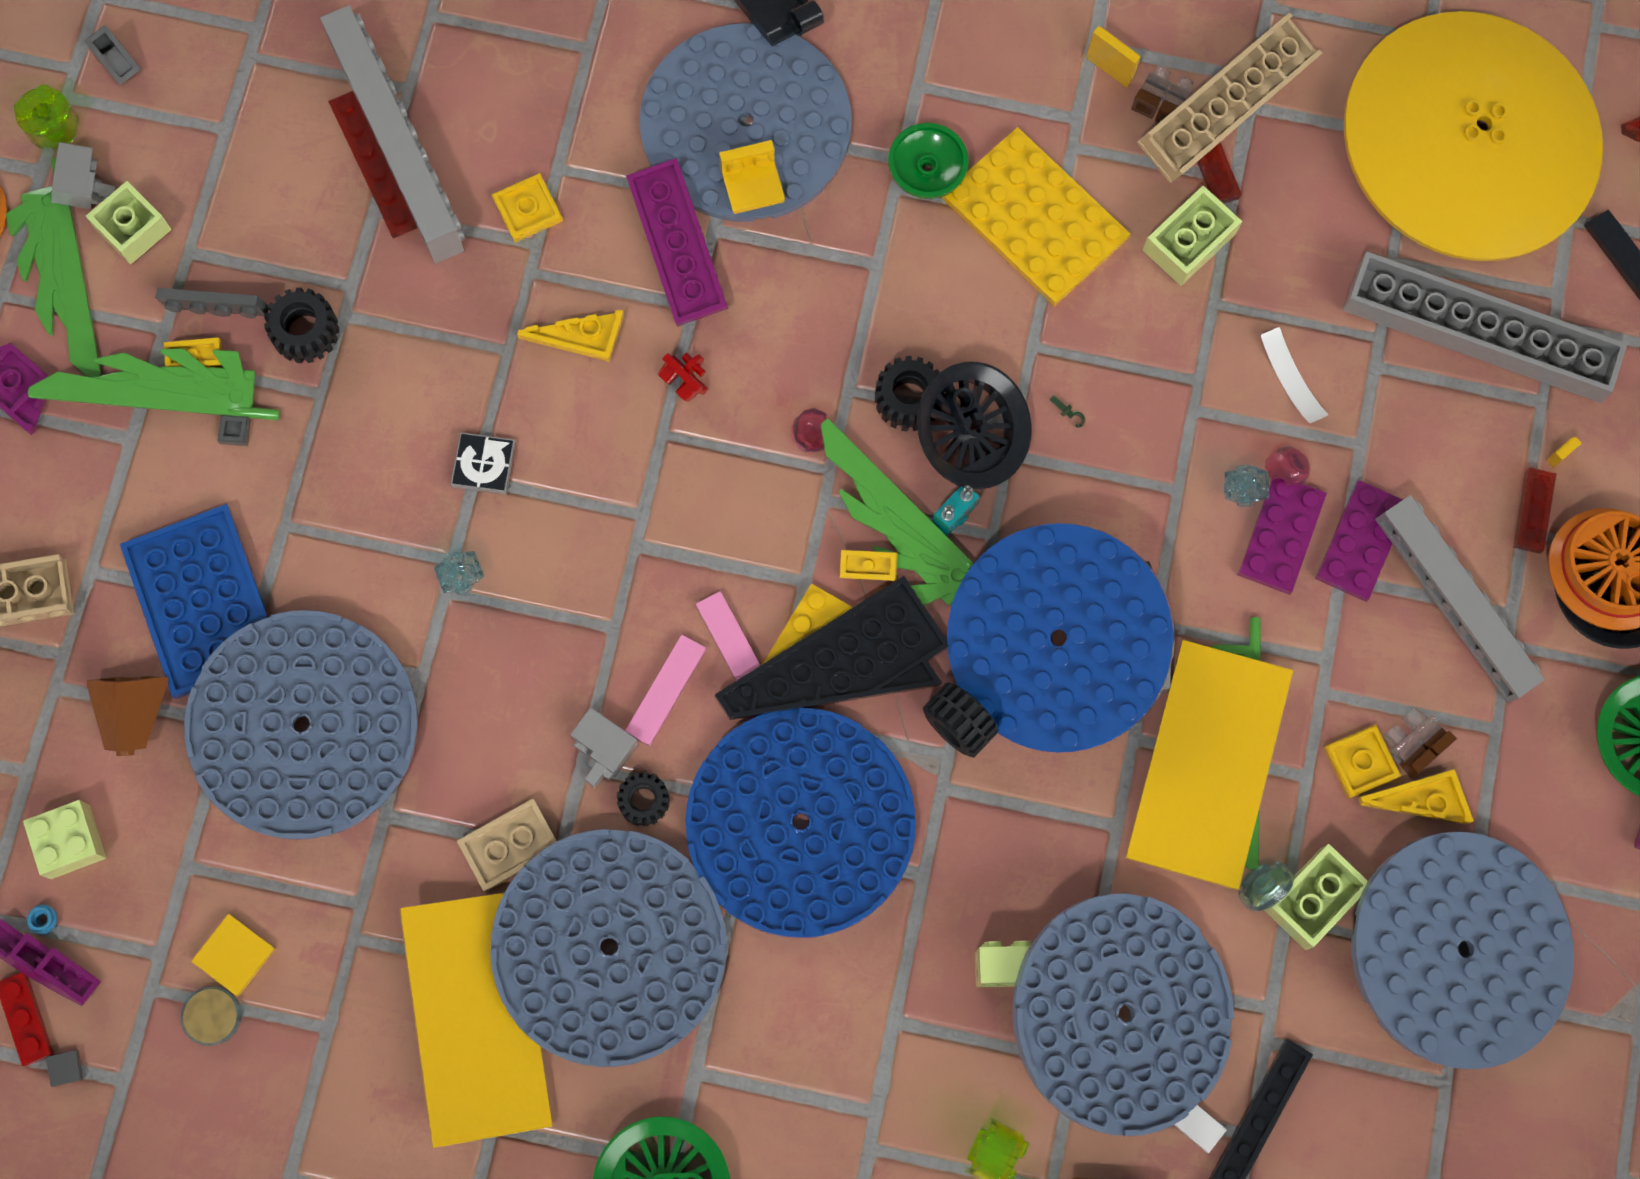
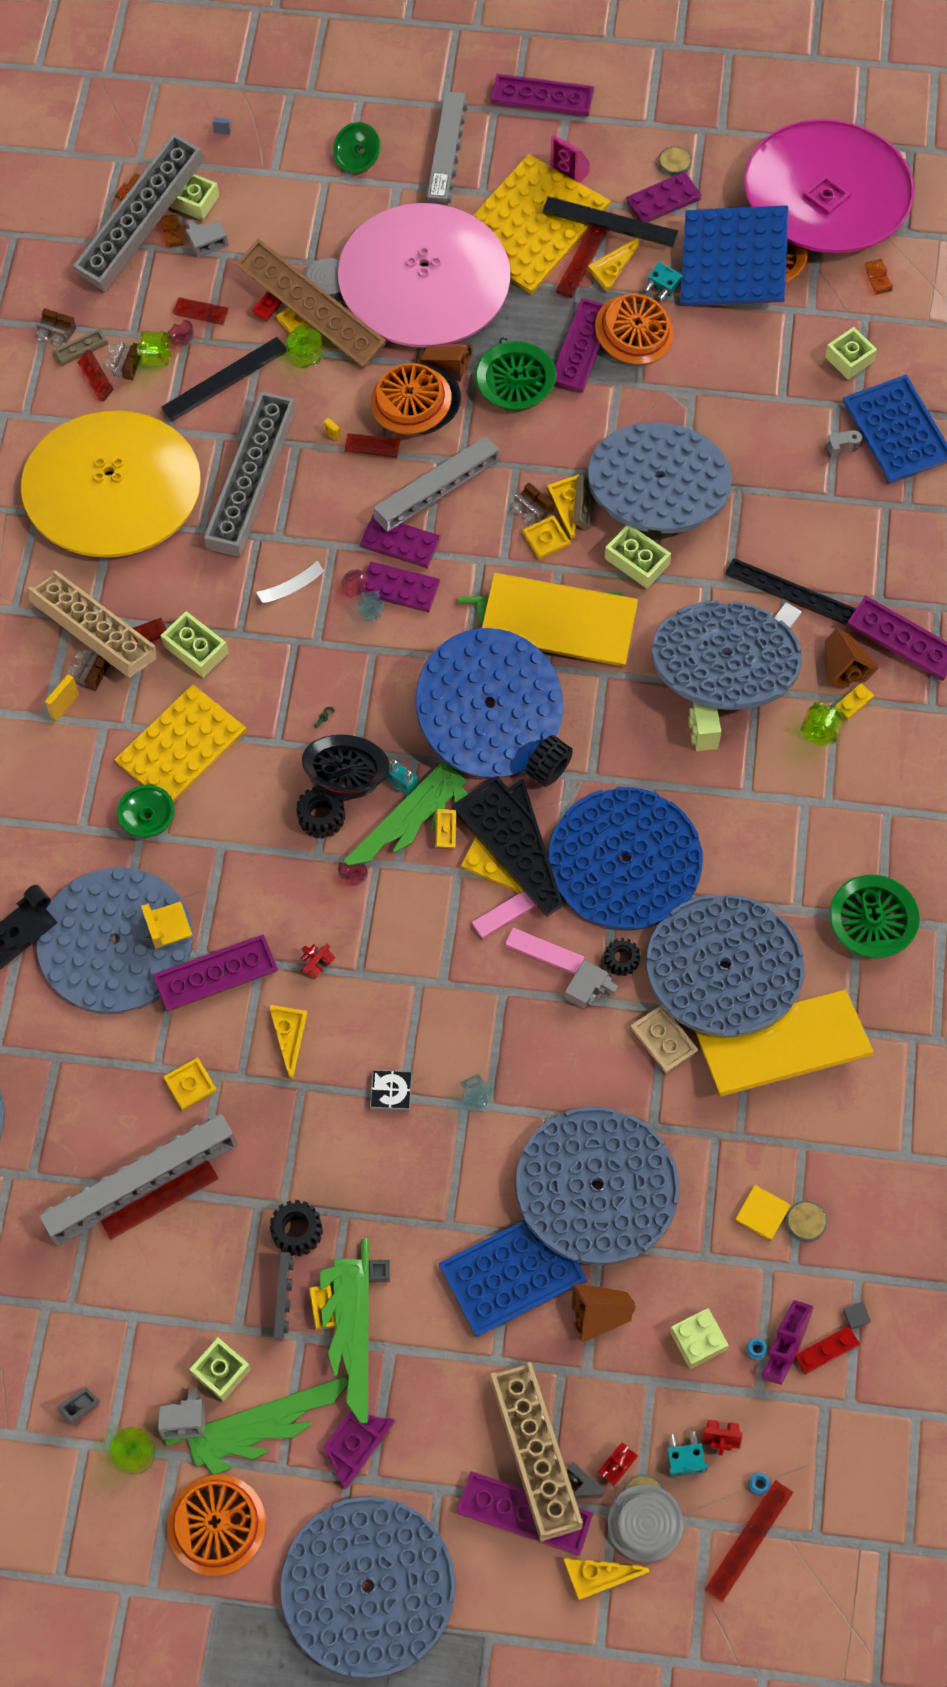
camera: 90 degrees left, 10 degrees down
clear light blue tile [1238,862,1294,911] -> none
none -> dark tan tile [573,475,592,530]

